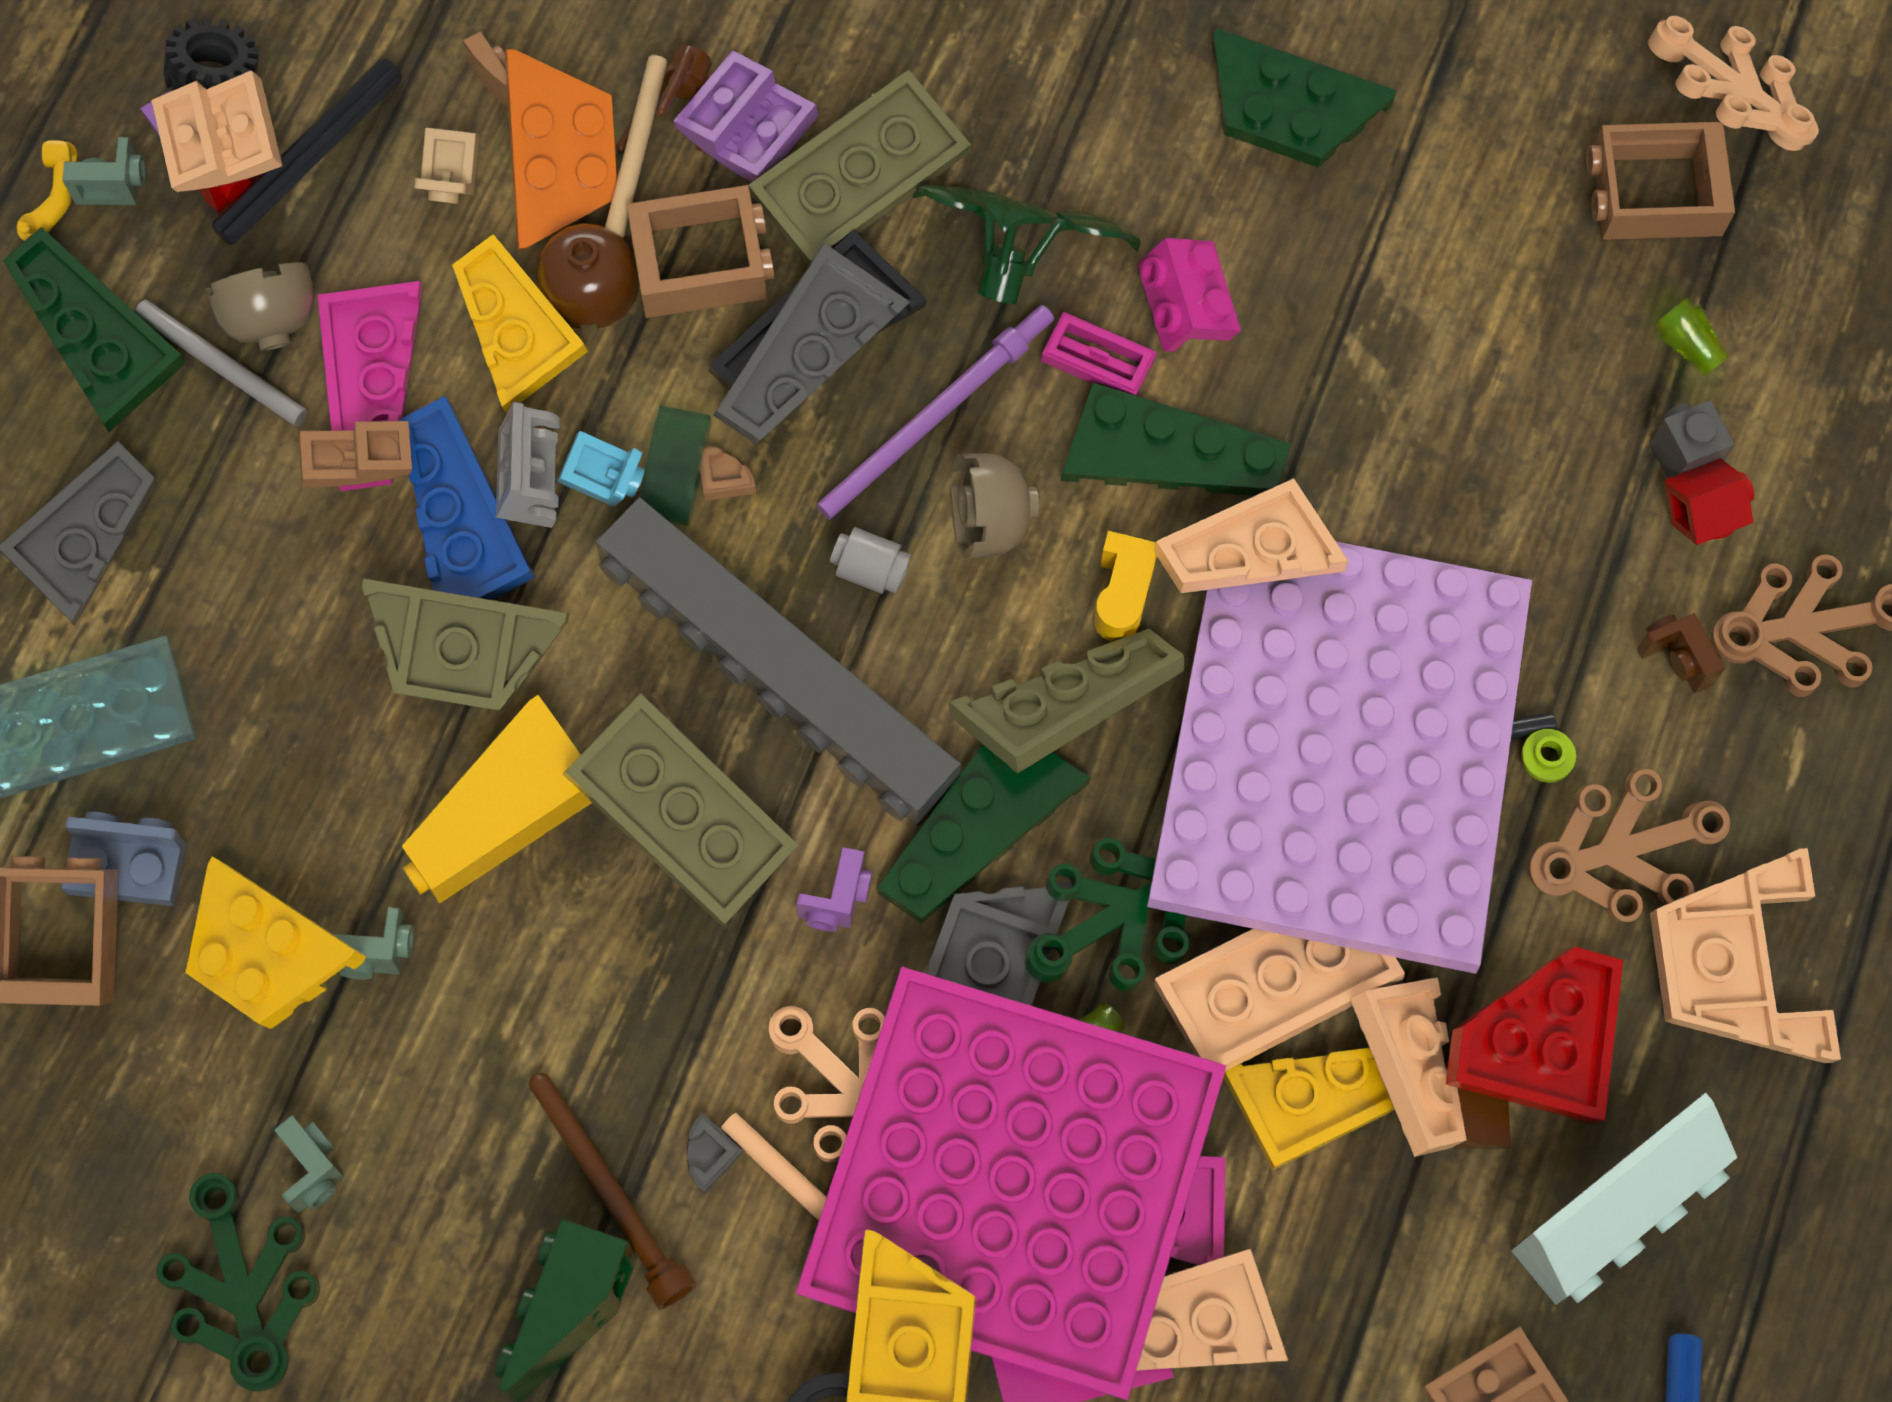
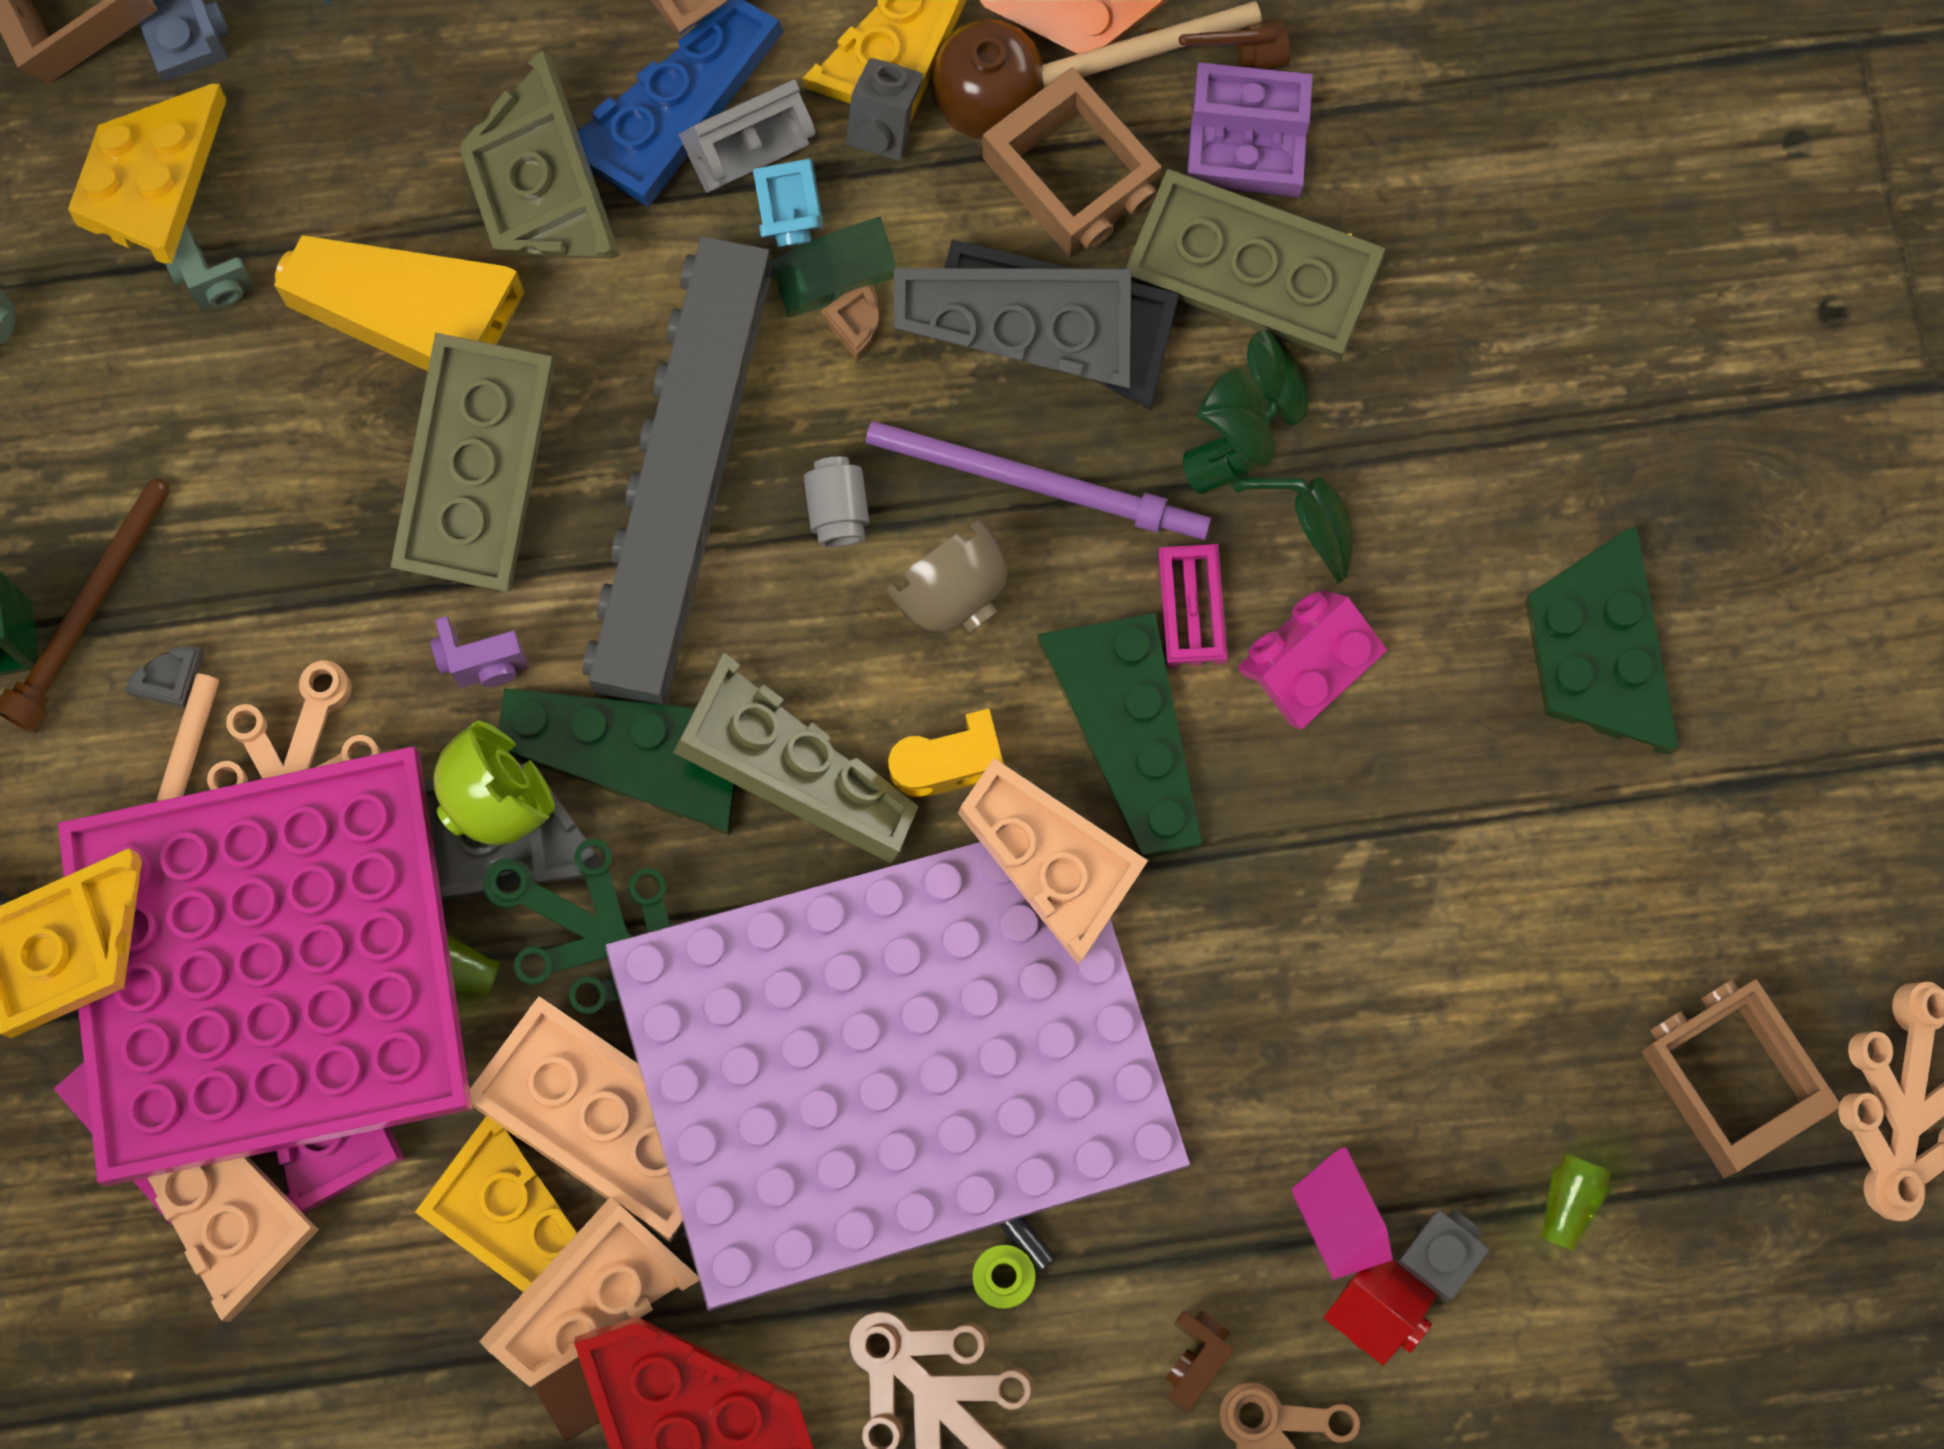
camera: 65 degrees right, 5 degrees up
none -> lime cylinder [434,720,555,846]
none -> dark grey bracket [846,58,923,161]
none -> dark pink slope [1291,1147,1393,1280]

